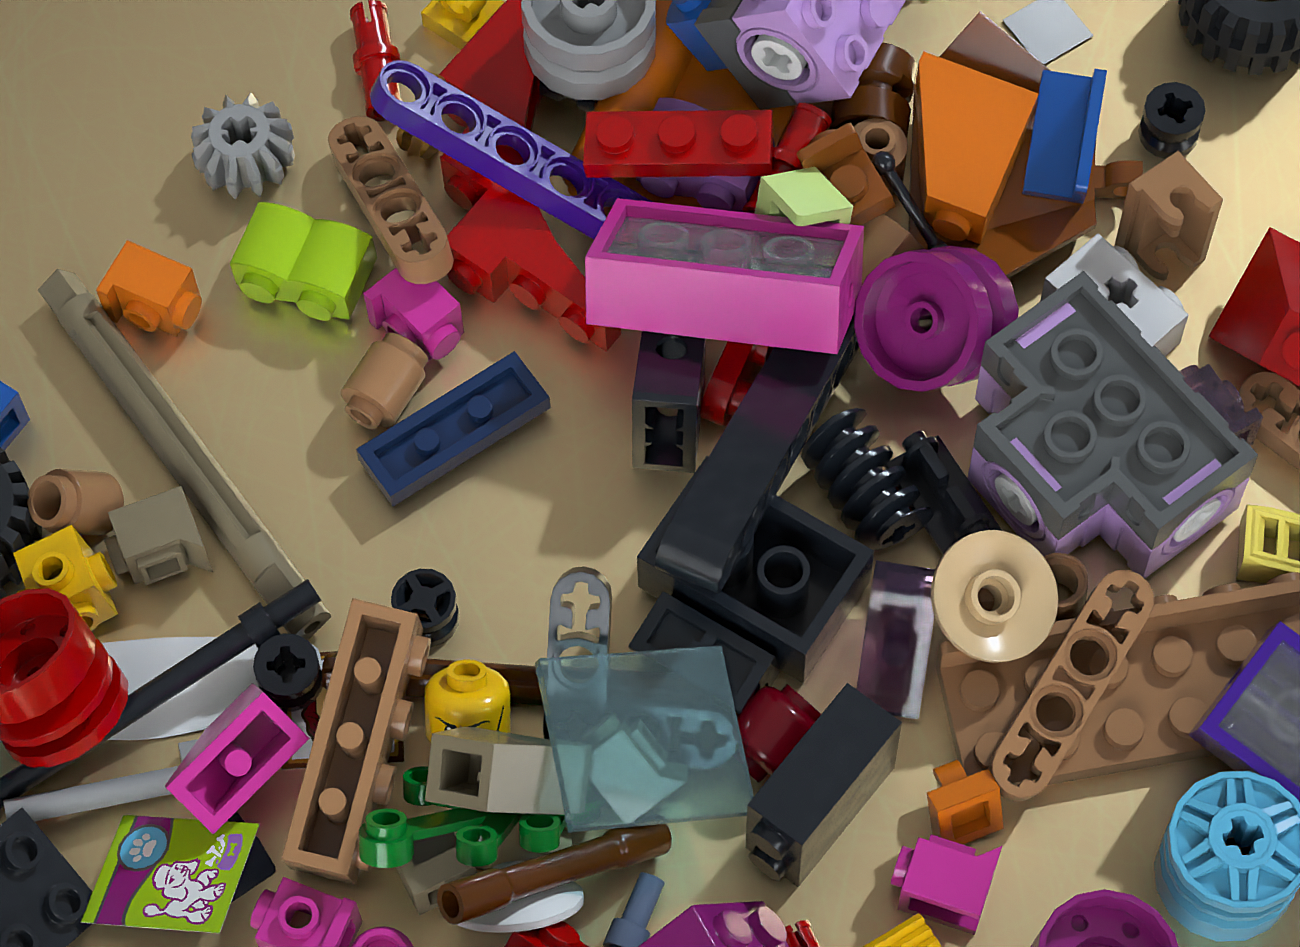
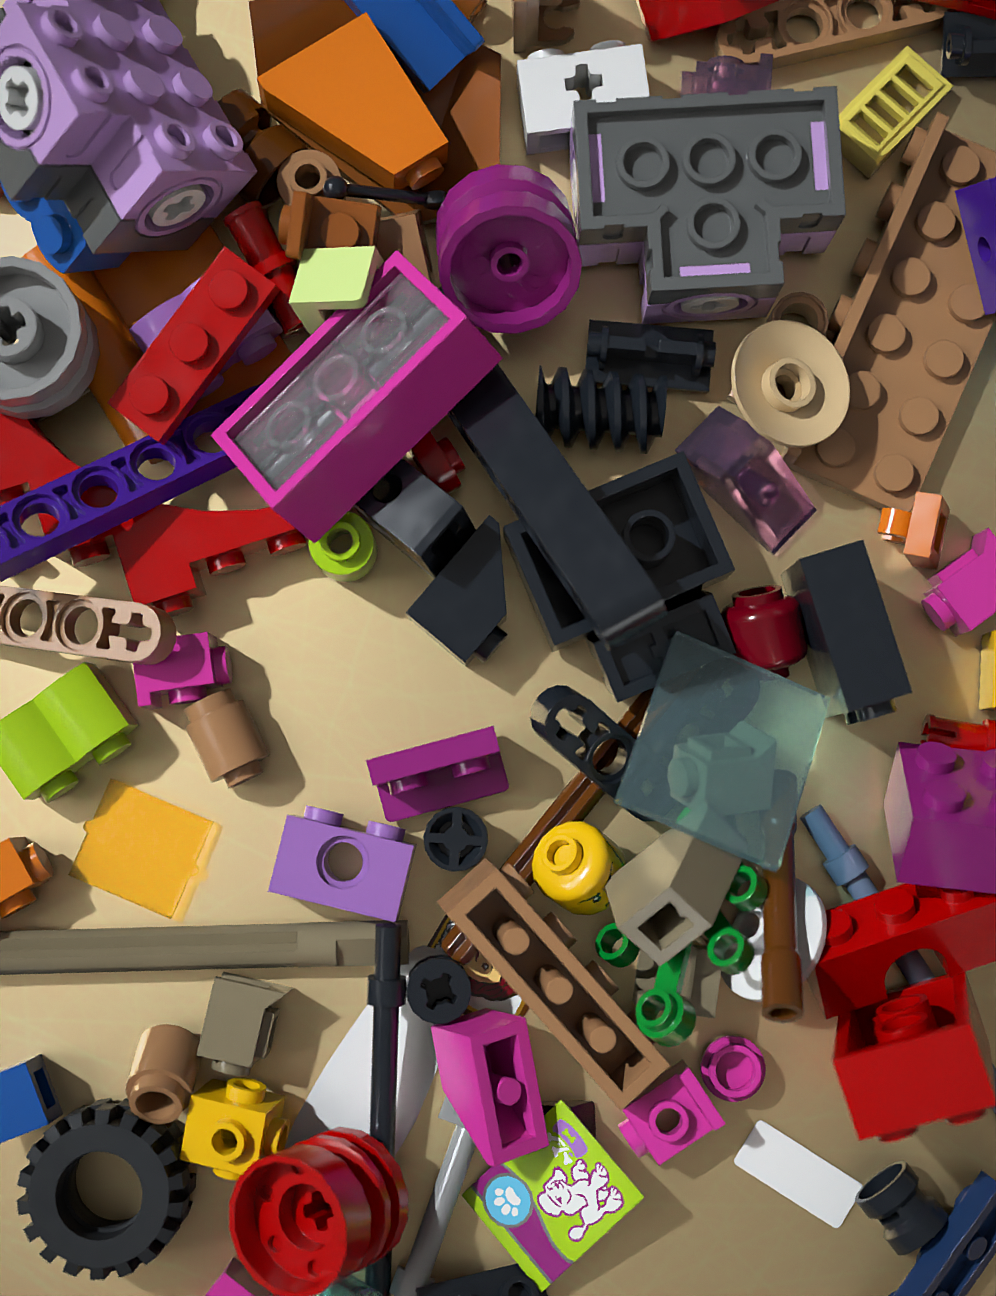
camera: 55 degrees left, 20 degrees up
dark blue plate [356,351,551,507] -> none
medium nougat beam [988,570,1154,801] -> none
none -> clear yellow piece [68,778,214,919]
none -> medium lavender brick [268,805,417,922]
none -> lime brick [309,511,377,582]
none -> magenta bracket [366,726,509,822]
none -> black slope [406,515,508,667]

